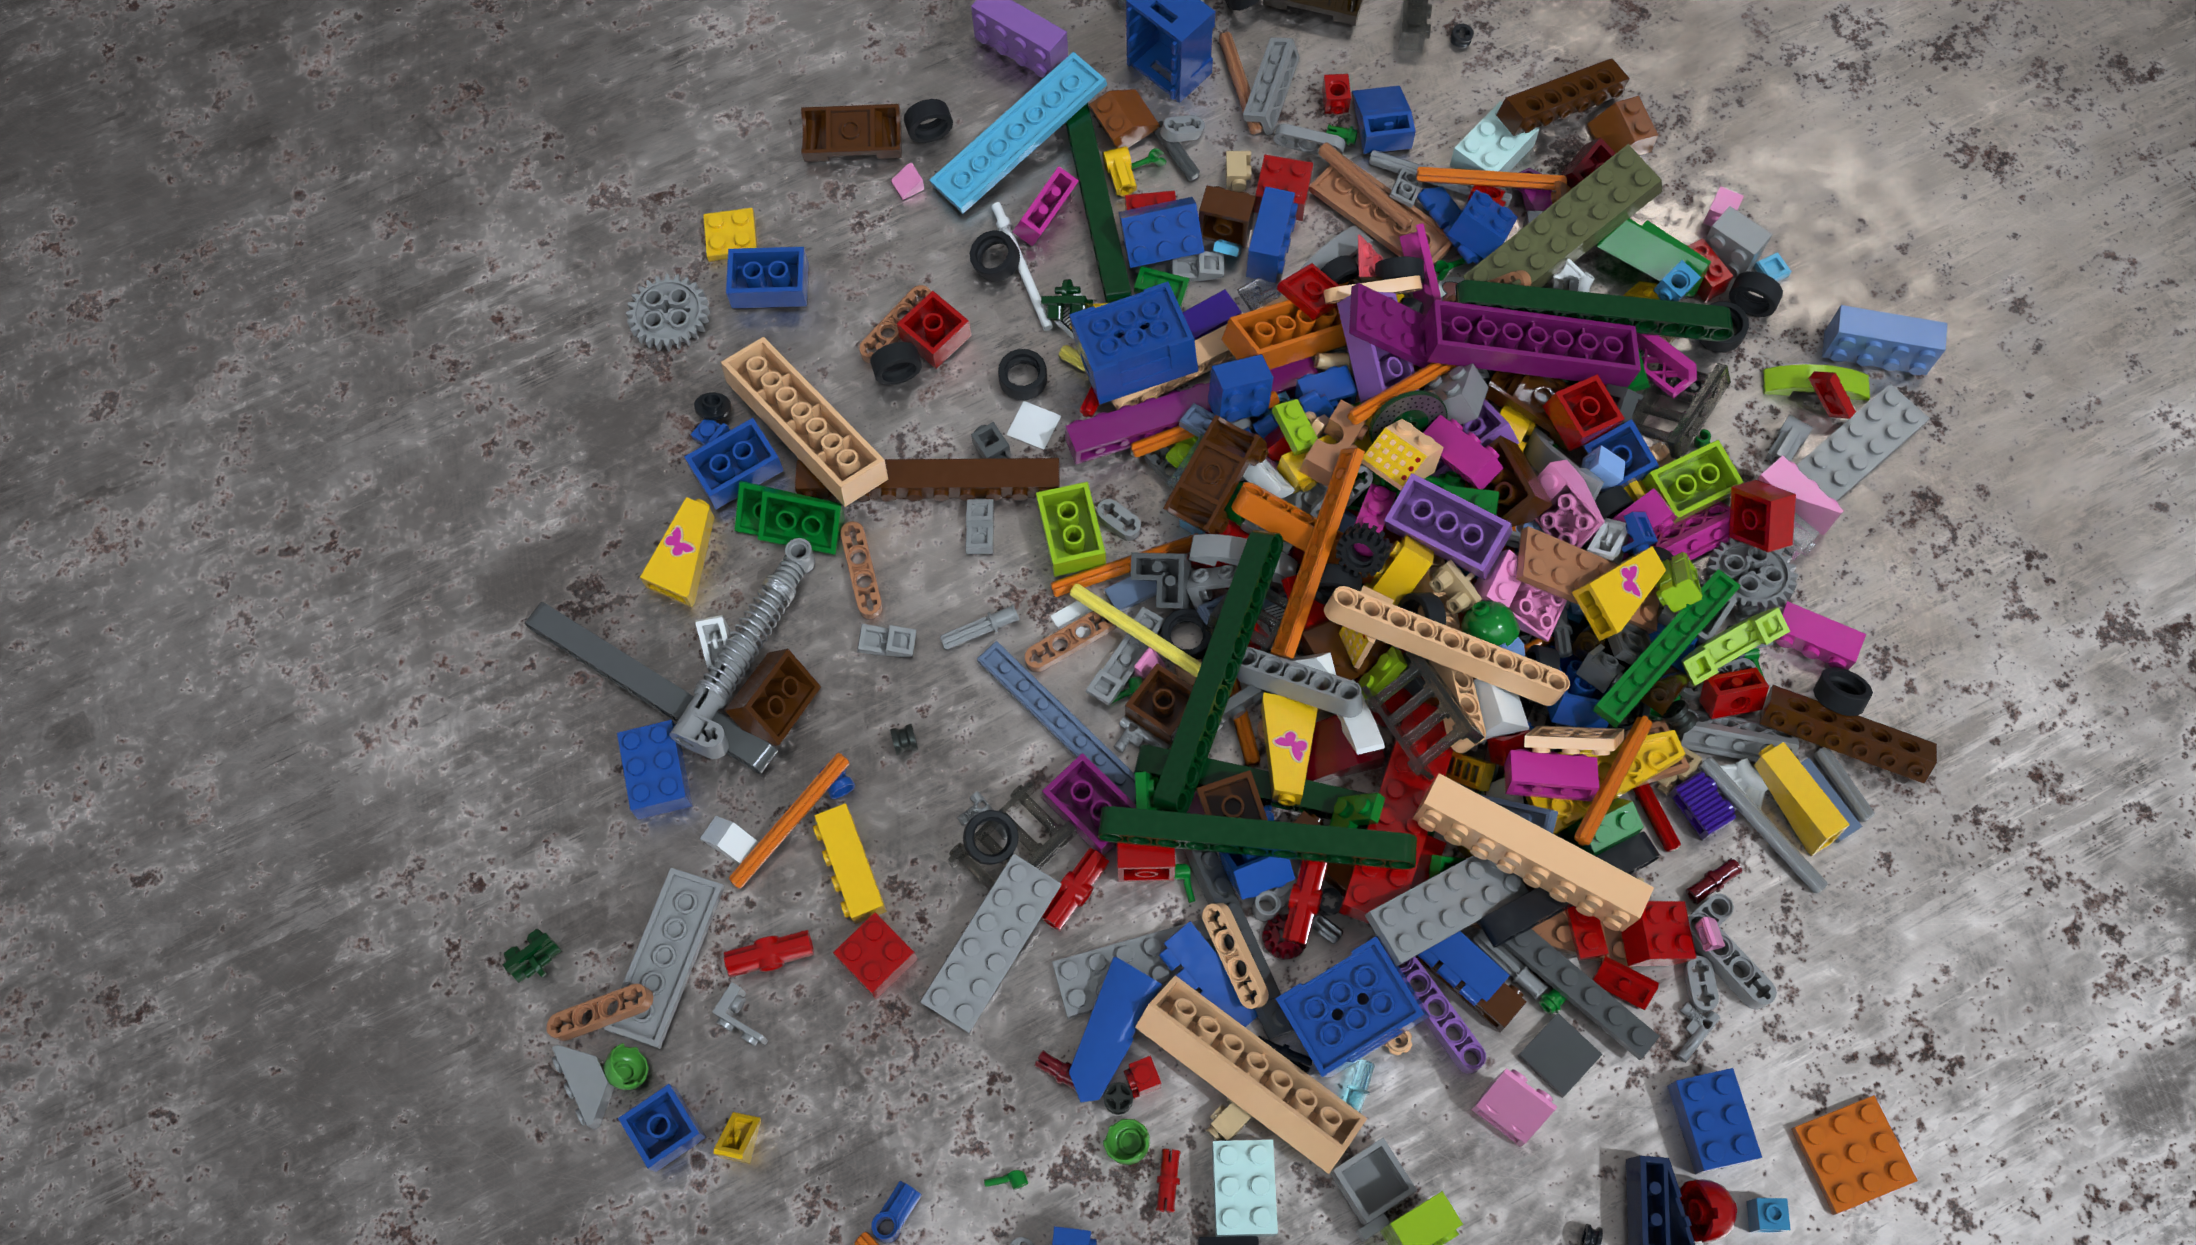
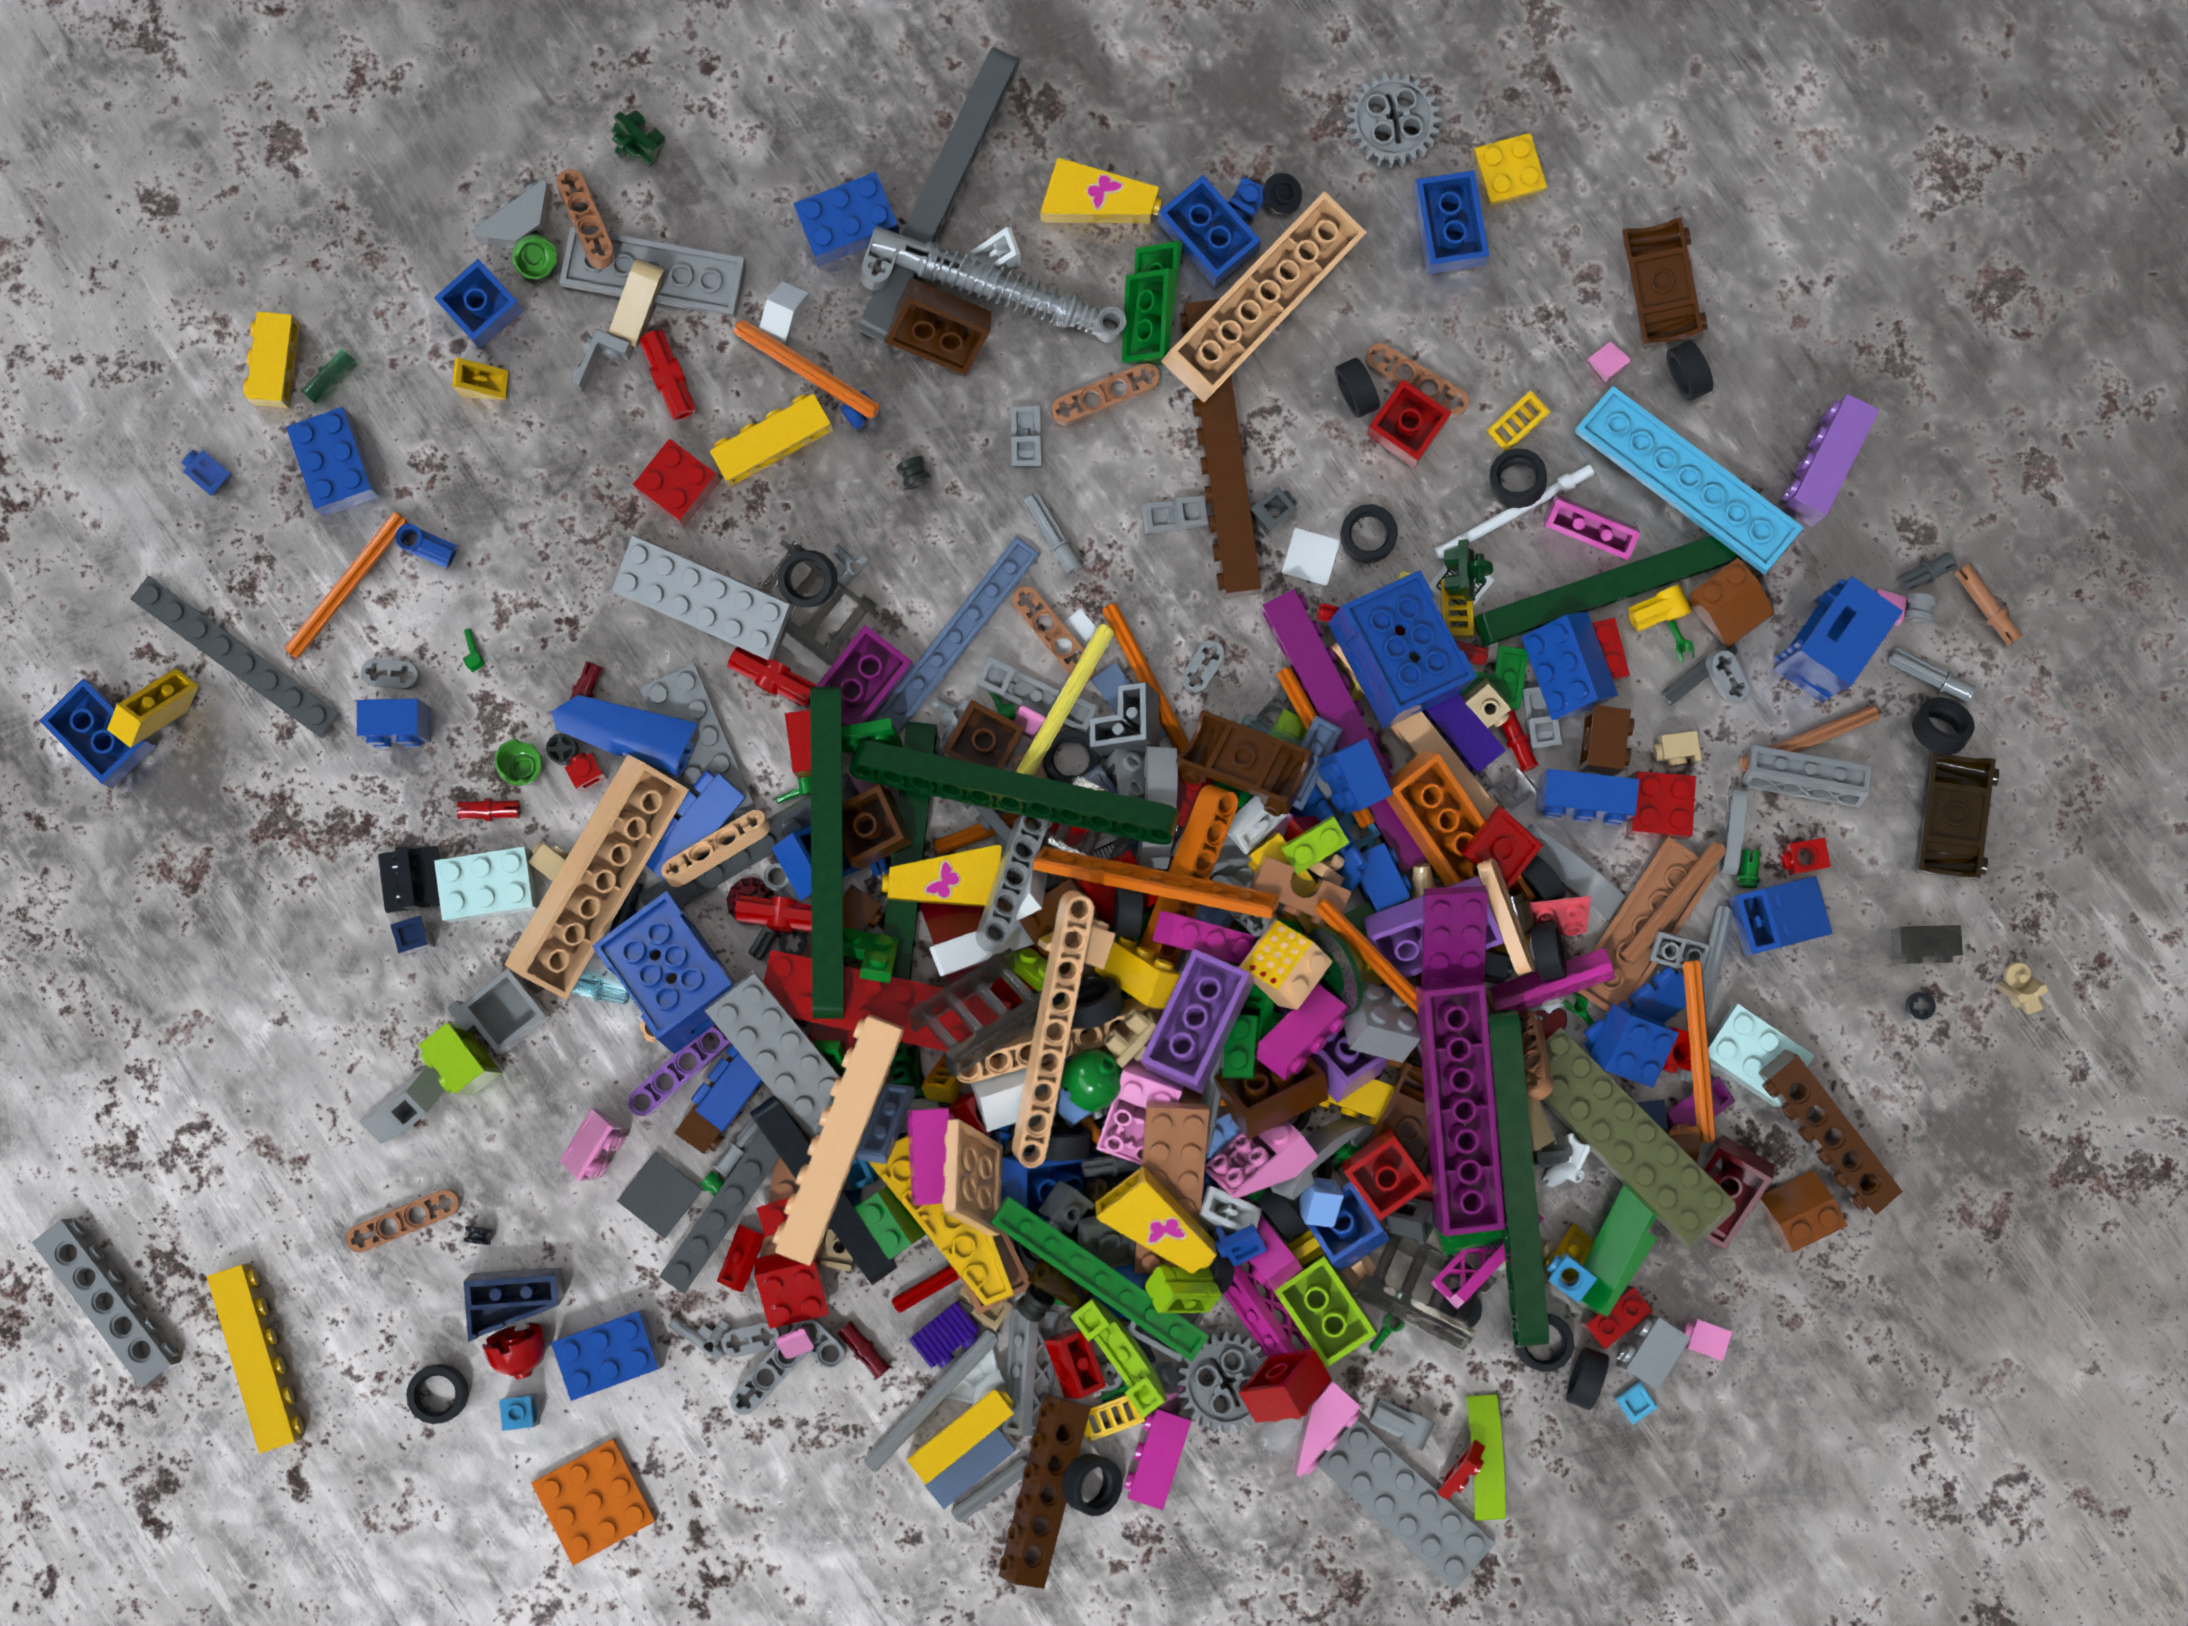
camera: 80 degrees right, 15 degrees up
lime brick [1036,481,1106,577] -> none
medium azure tile [1213,239,1243,257] -> none
black tyre [1336,523,1391,578] -> none
orange axle [1574,715,1652,846] -> none
medium blue brick [1822,305,1947,375] -> none
none -> tan beam [608,258,665,348]
none -> yellow slope [1085,1394,1145,1442]
none -> tan brick [1463,677,1511,728]
none -> yellow slope [1486,390,1551,451]
none -> red pin [1501,710,1539,773]

